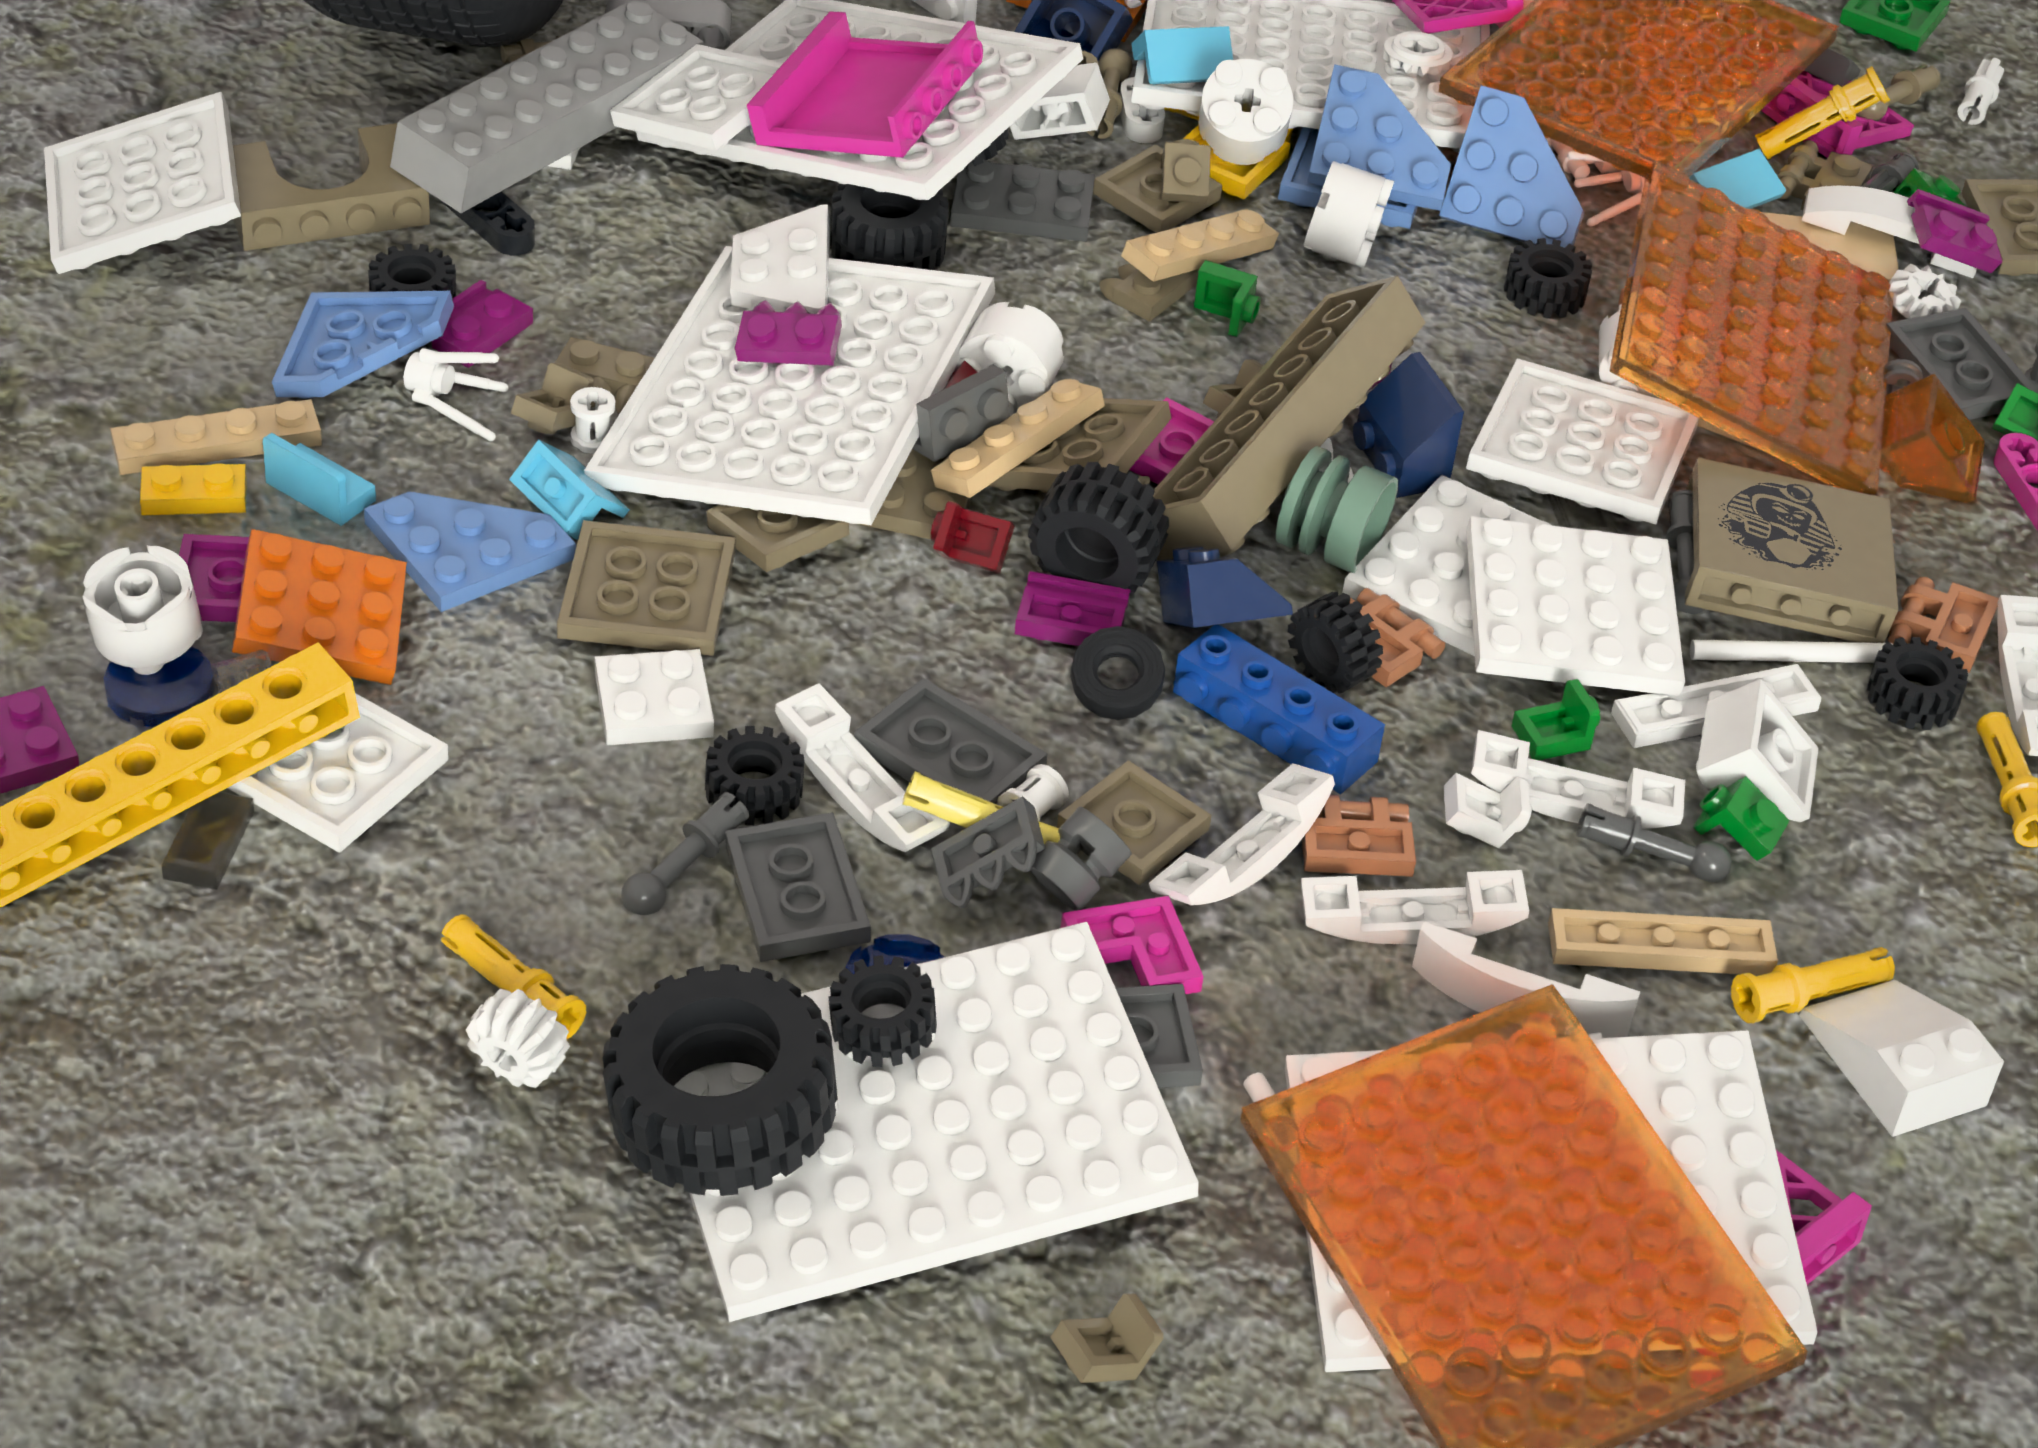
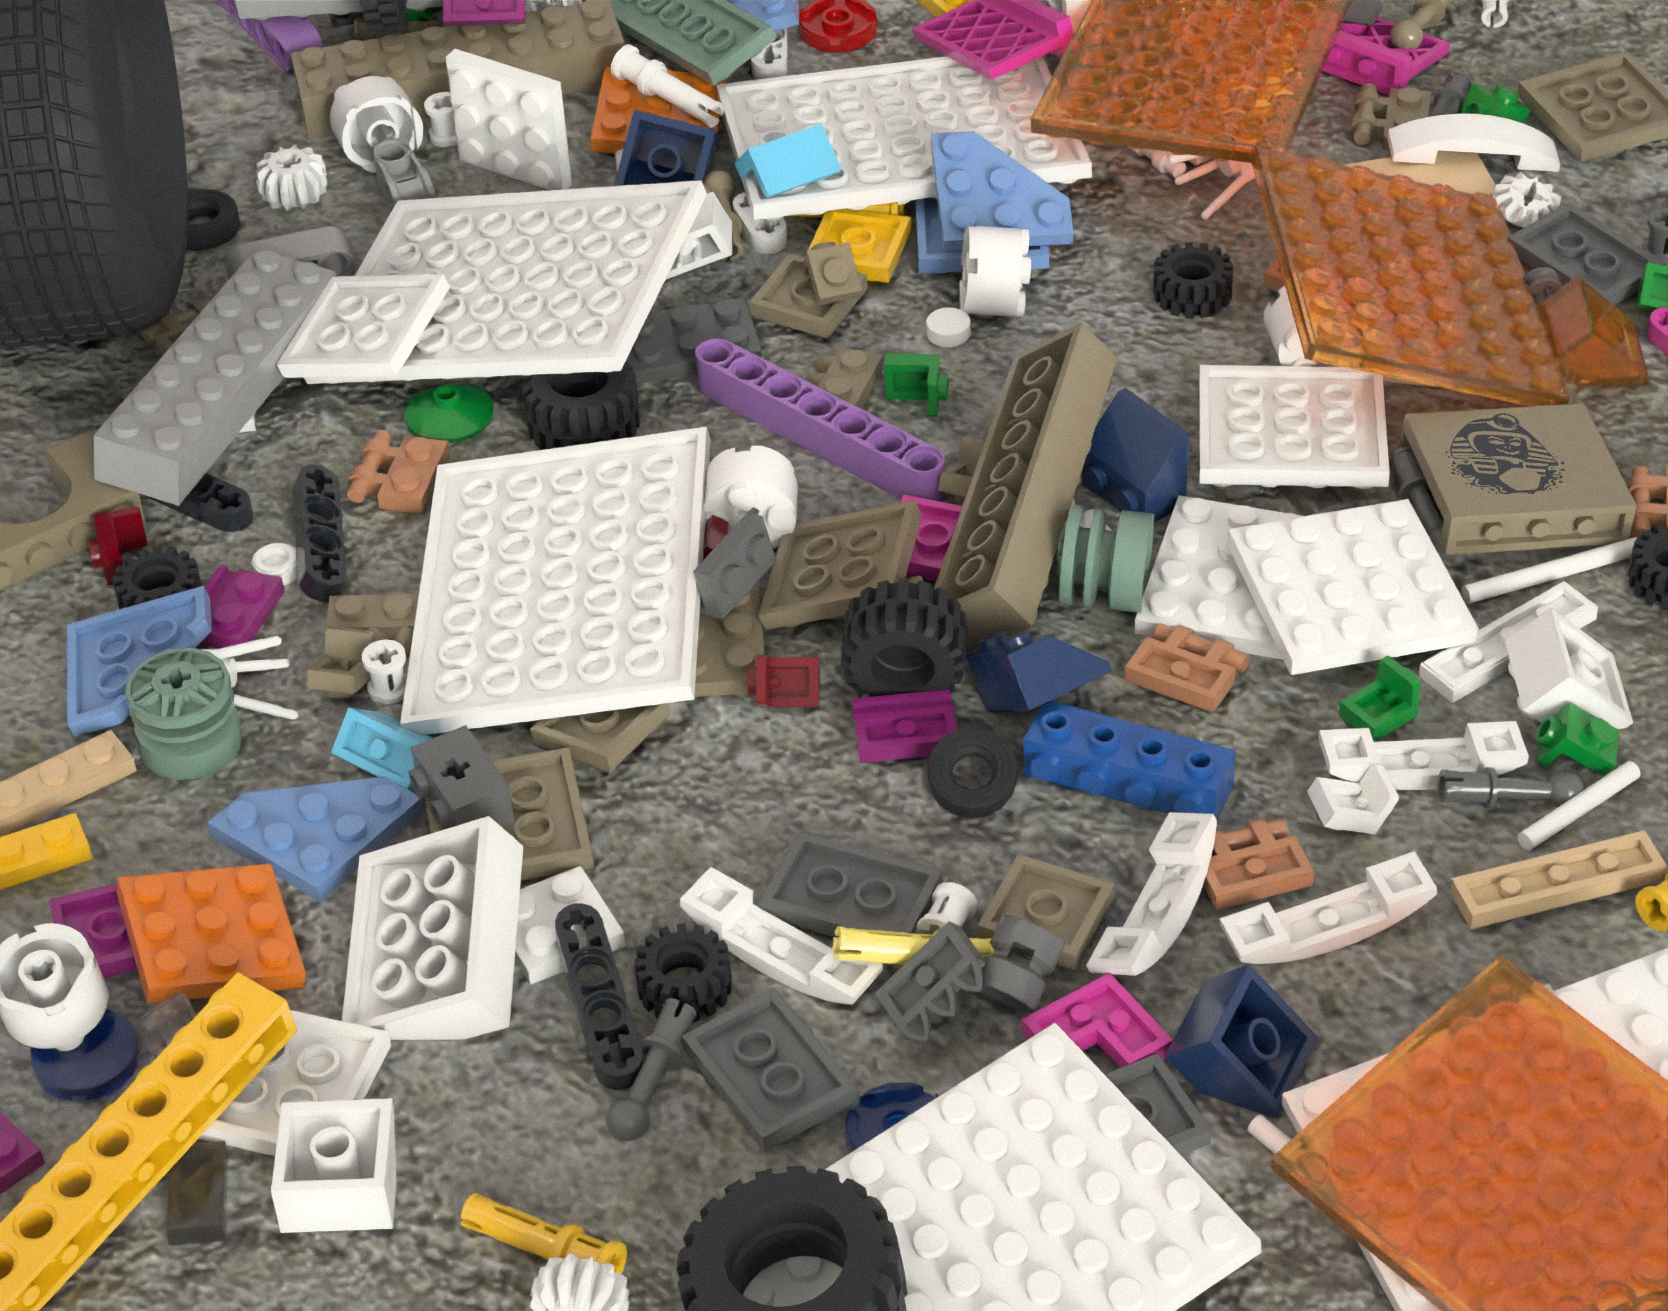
camera: 10 degrees left, 0 degrees up
medium azure panel [263,433,376,526] -> none
white wing [730,204,830,314] -> none
magenta plate [735,300,842,366] -> none
dark pink panel [747,11,983,158] -> none
black tyre [828,955,937,1067] -> none
tan plate [931,379,1105,498] -> none
tan plate [1121,209,1279,282] -> none
white brick [1199,59,1293,165] -> none
black tyre [1287,592,1383,694] -> none
white gear [1383,31,1453,77] -> none
white slope [1412,921,1640,1038] -> none
medium blue plate [1439,85,1584,248] -> none
medium azure panel [1673,149,1786,221] -> none
yellow pin [1755,66,1890,160] -> none
magenta plate [1907,189,2003,273] -> none
none -> dark red bracket [88,506,148,586]
none -> sand green wheel [125,648,242,780]
none -> white tile [252,543,297,586]
none -> white slope [271,1098,397,1233]
none -> black beam [292,464,346,602]
none -> white slope [342,816,523,1040]
none -> nougat plate [347,430,450,514]
none -> green dish [404,382,494,443]
none -> dark grey brick [408,725,515,830]
none -> black beam [555,903,643,1090]
none -> medium lavender beam [695,338,946,502]
none -> white tile [926,308,971,348]
none -> dark blue slope [1164,964,1318,1118]
none -> white bar [1518,761,1641,851]

